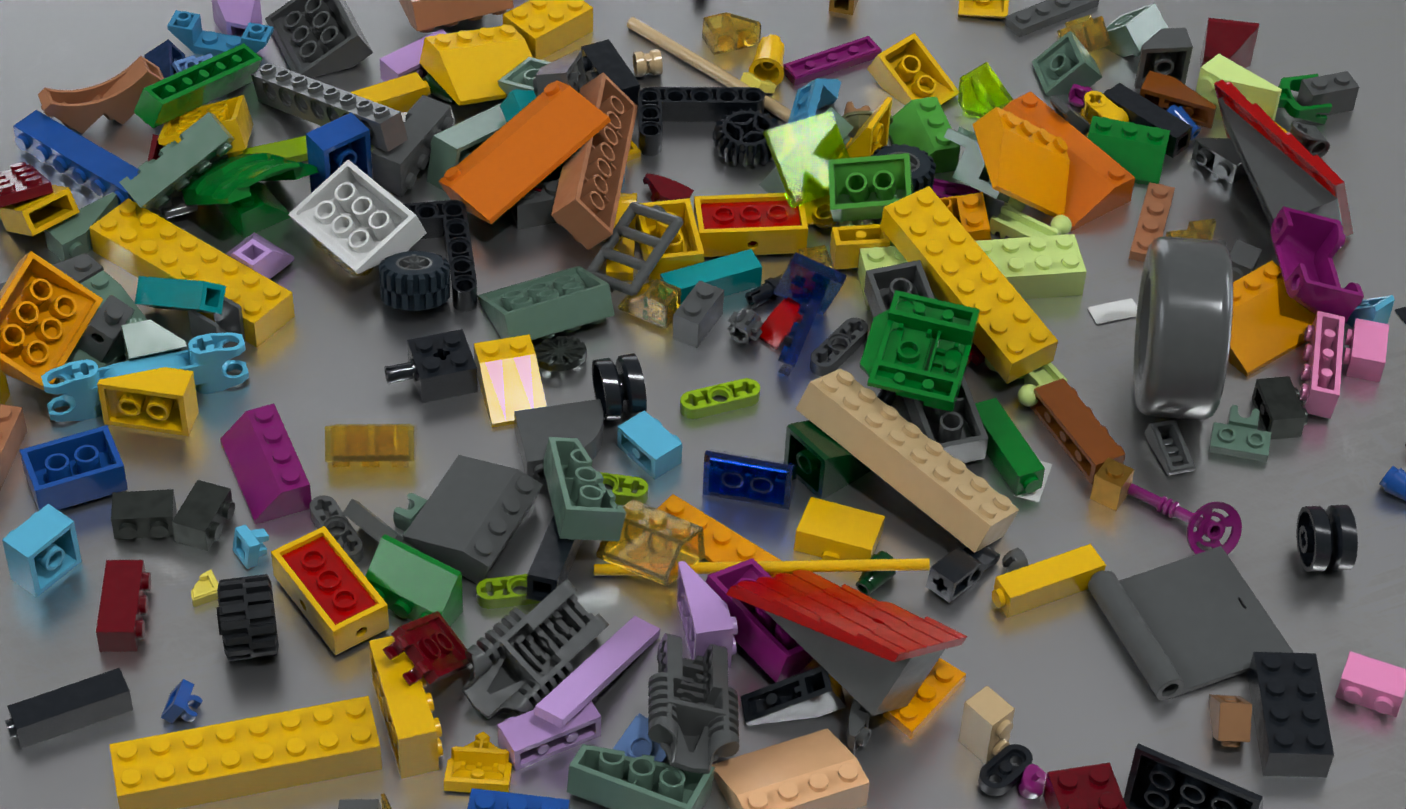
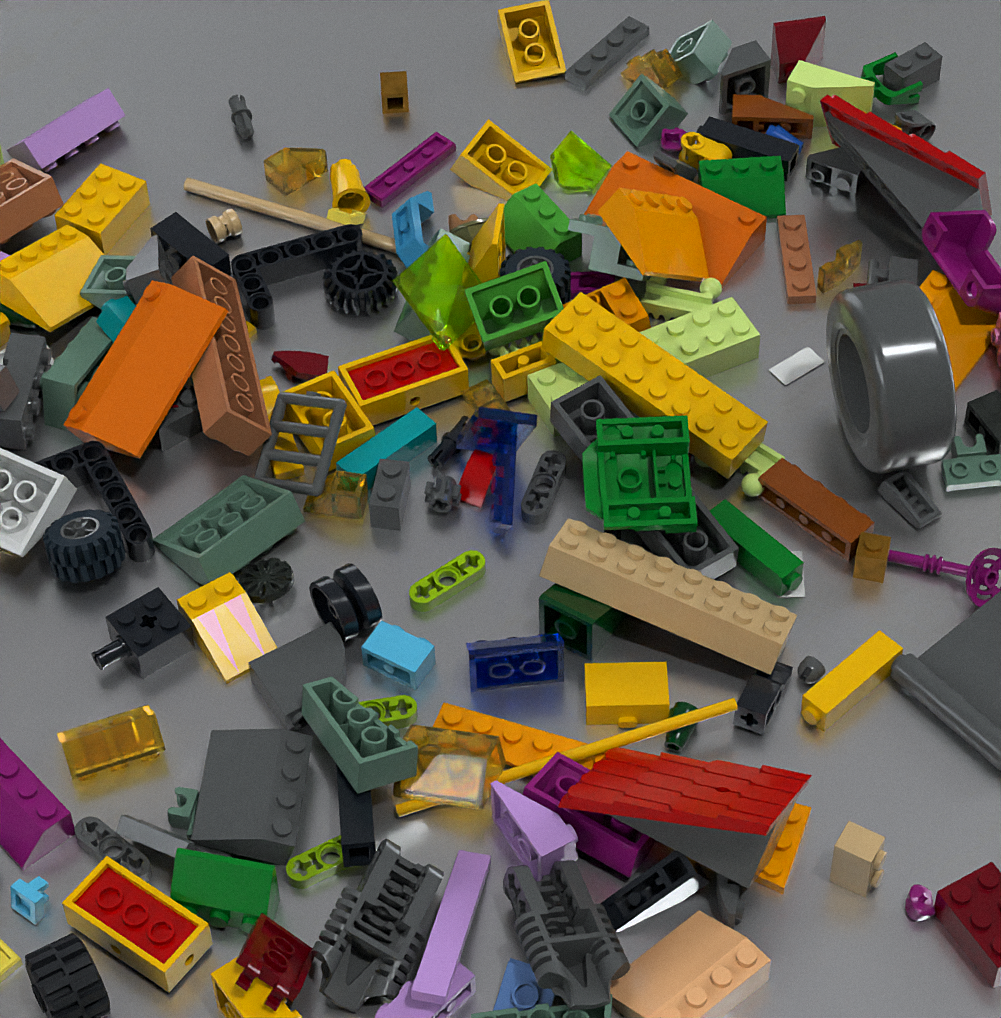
camera: 15 degrees left, 5 degrees up
black plate [978,744,1033,796] -> none

